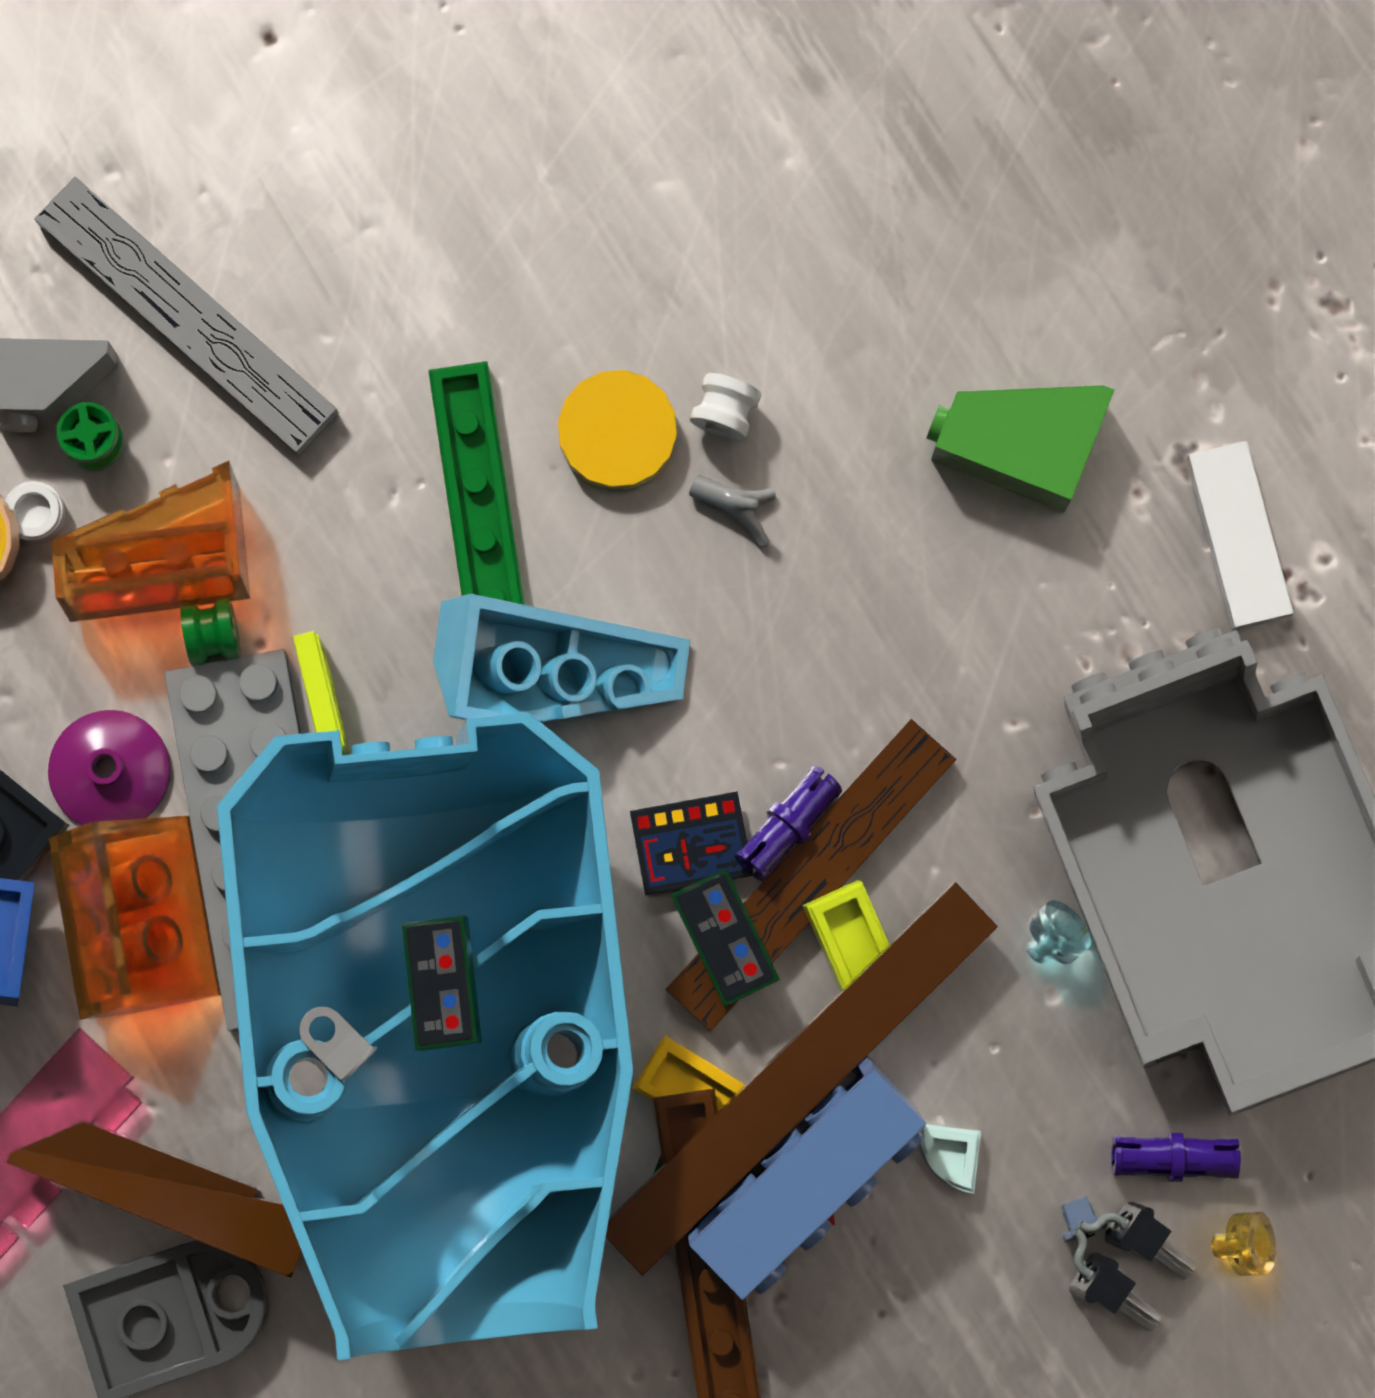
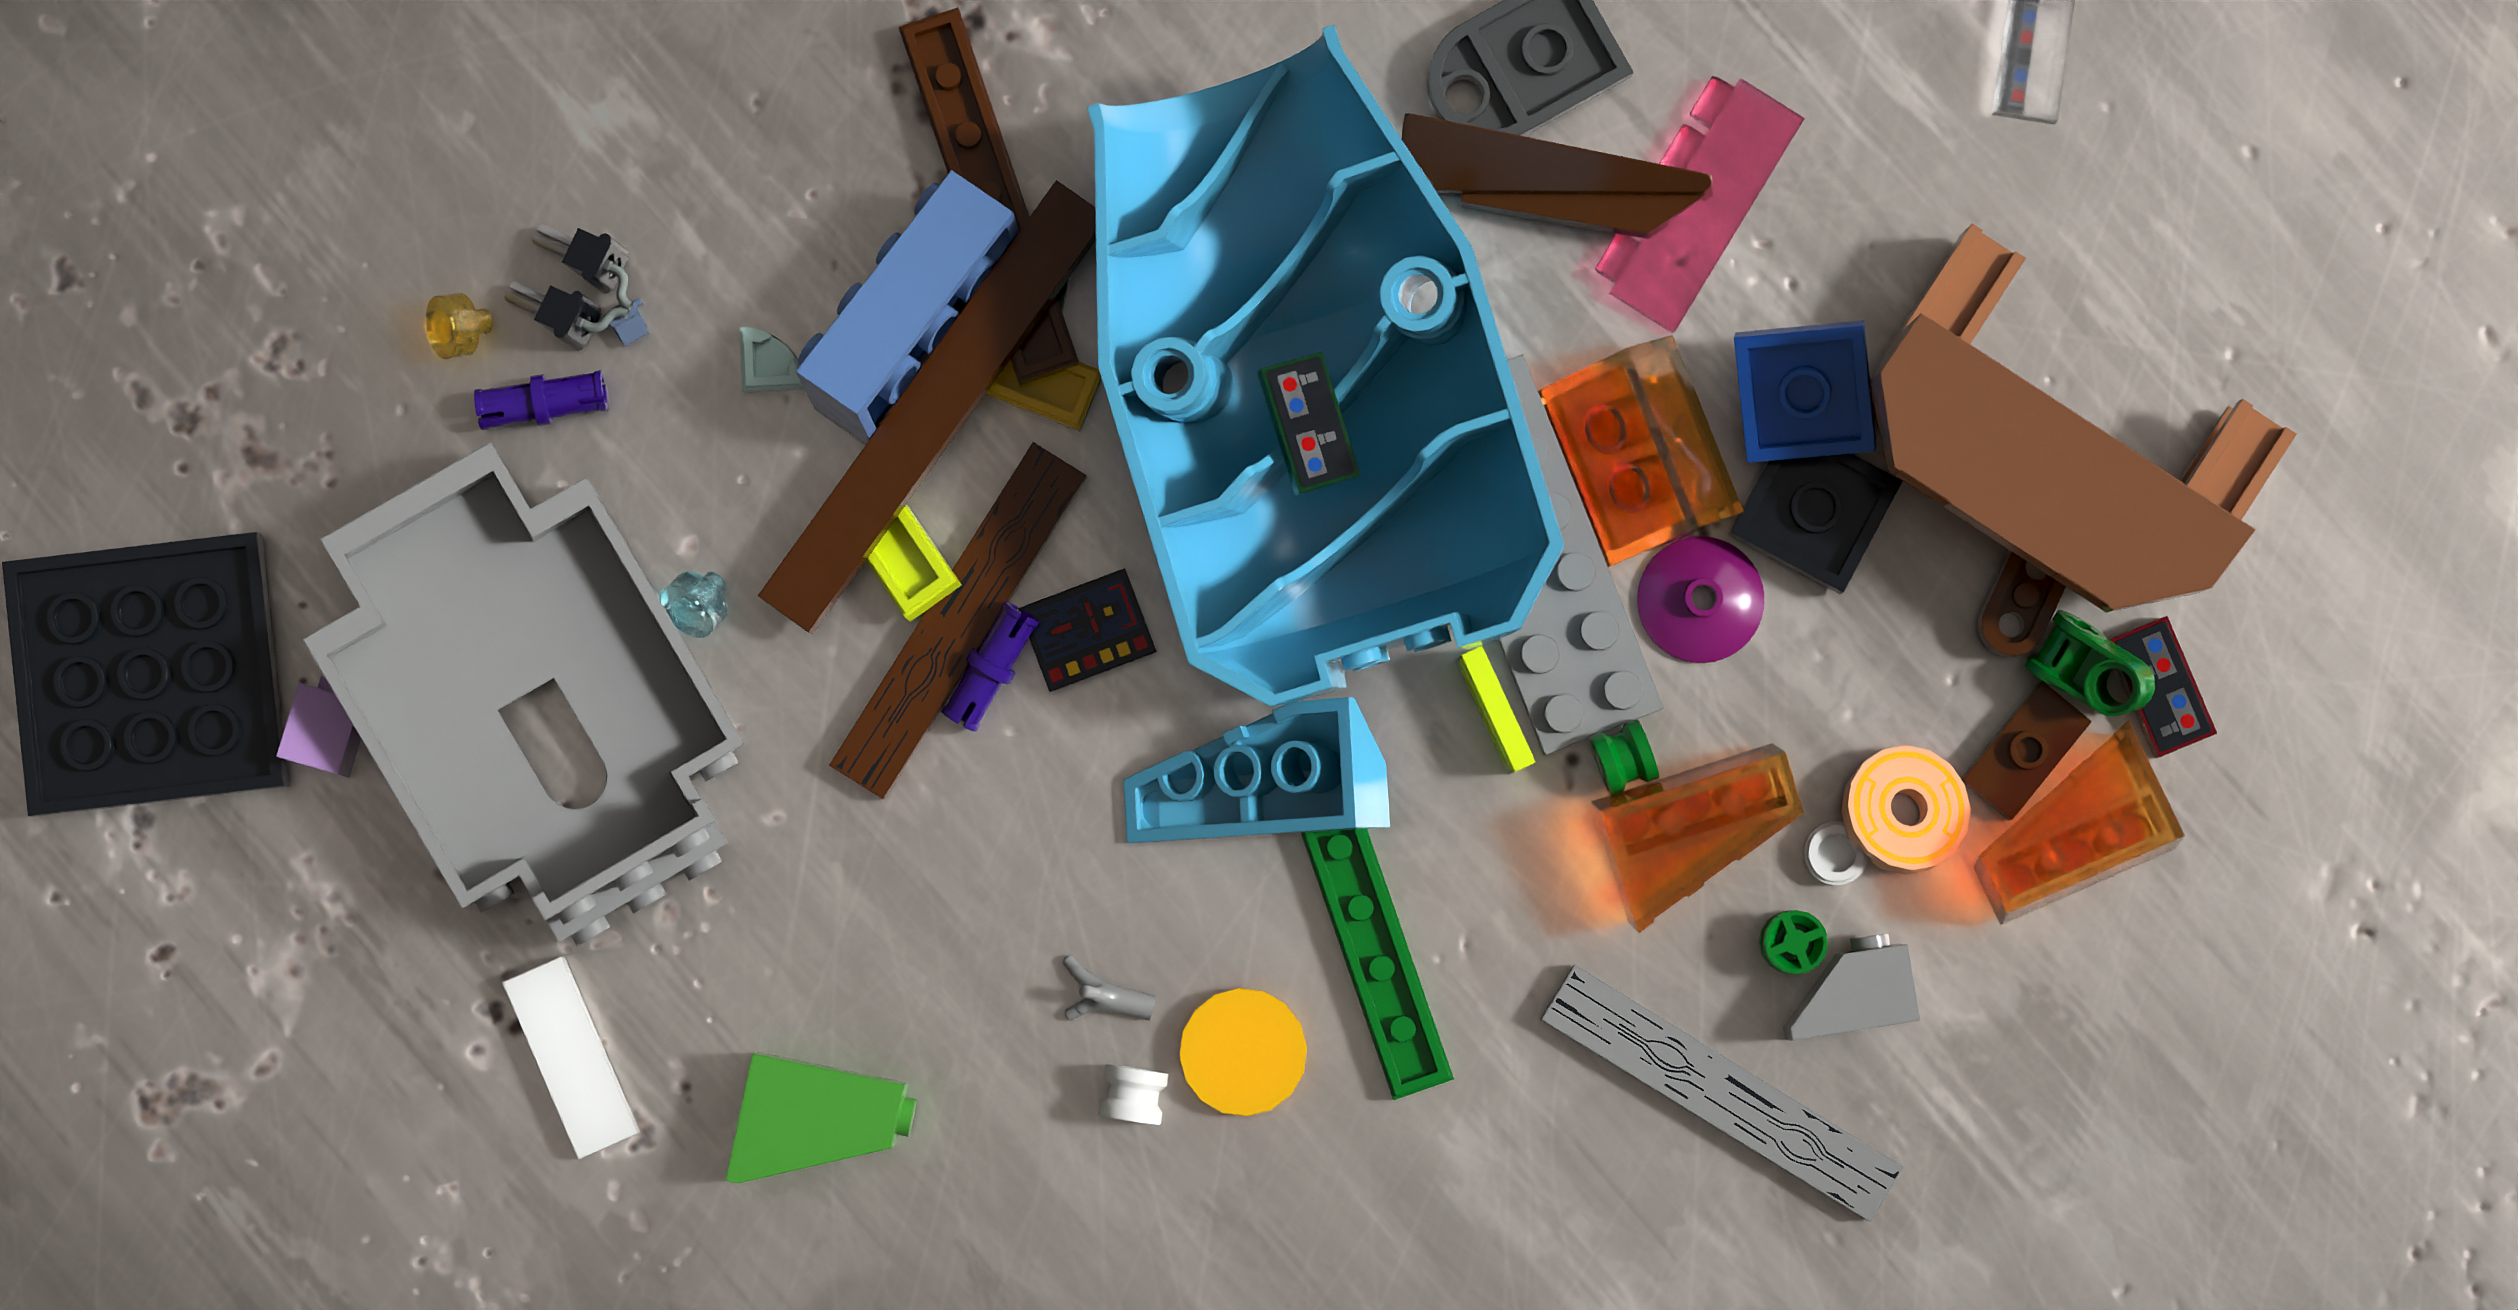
camera: 165 degrees right, 5 degrees up
light grey piece [299,1007,378,1082] -> none
tile [671,868,780,1007] -> none

